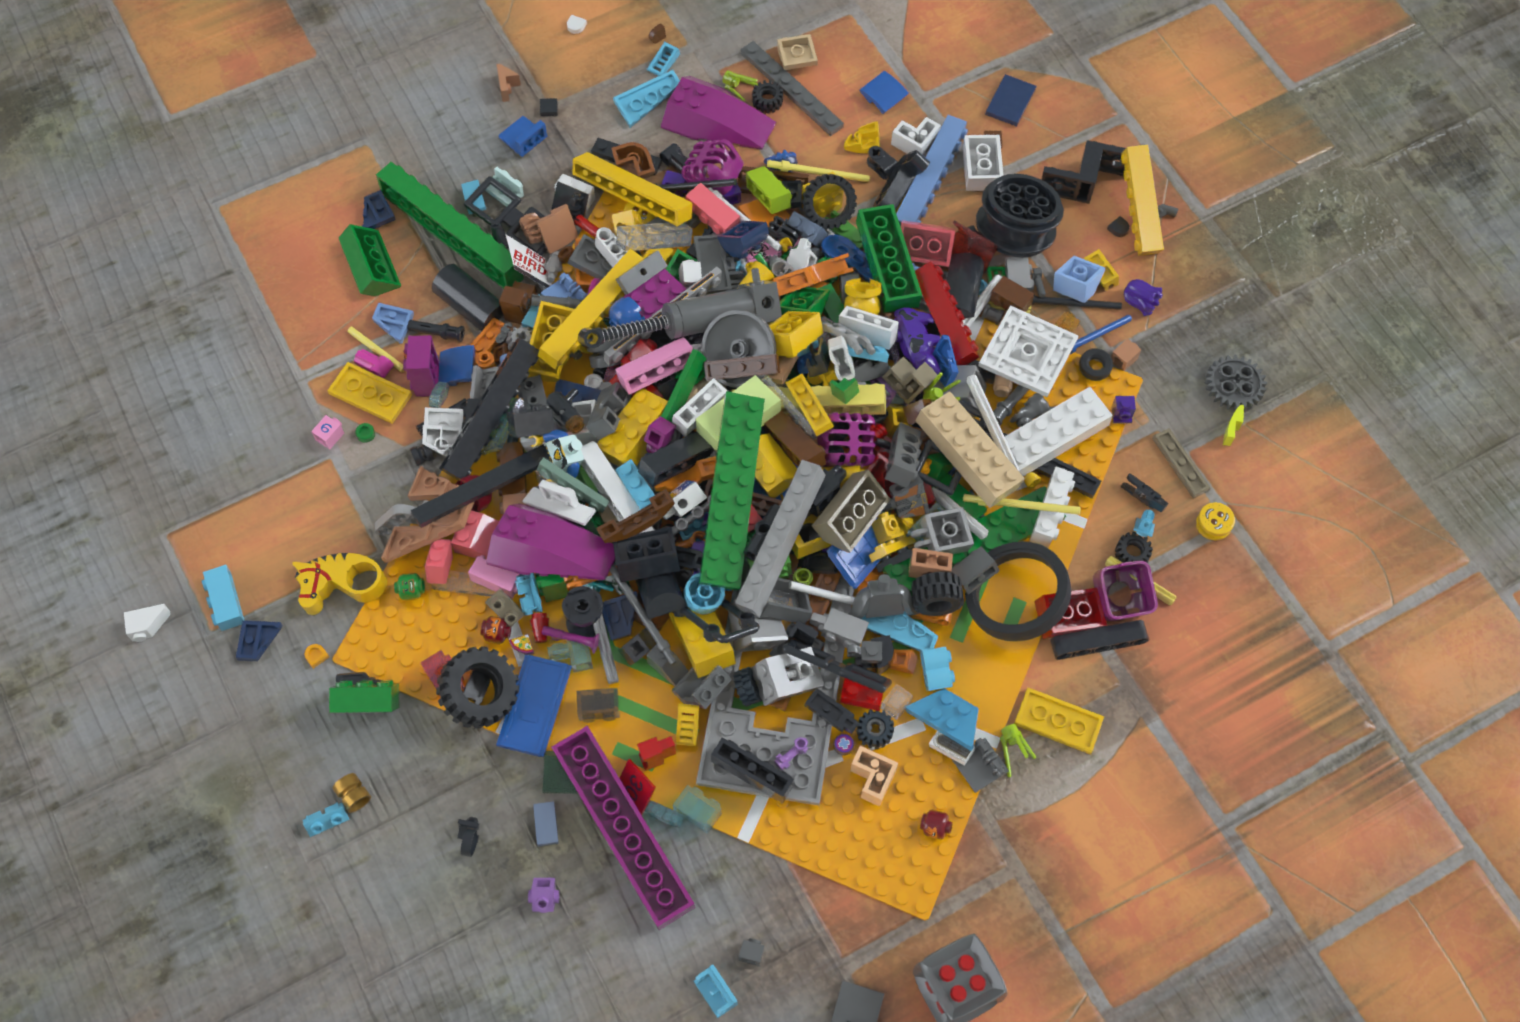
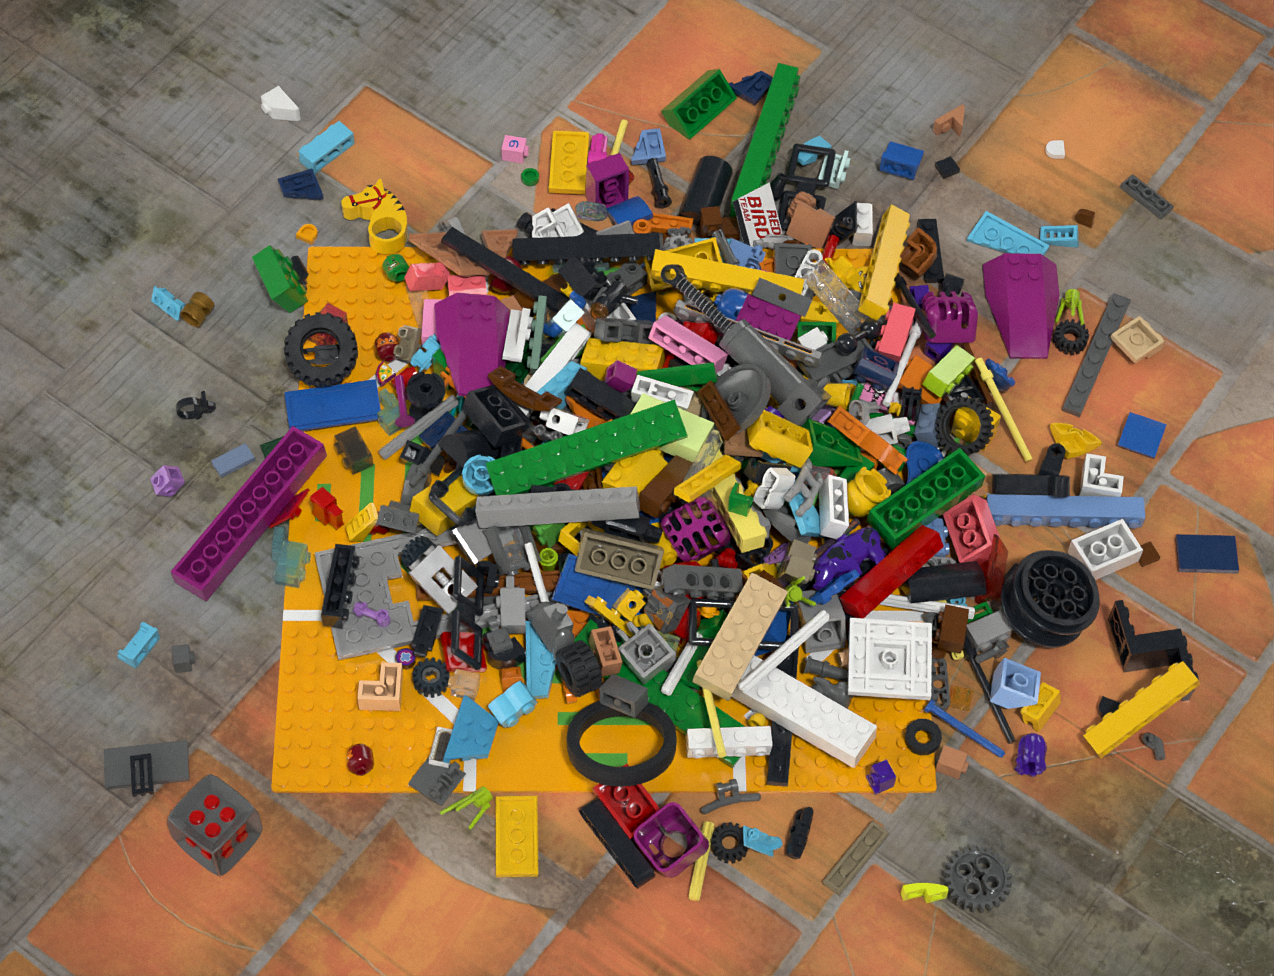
camera: 65 degrees right, 5 degrees down
yellow head [1196,502,1235,541] -> none
none -> dark grey piece [701,779,761,814]
none -> black piece [836,318,882,355]

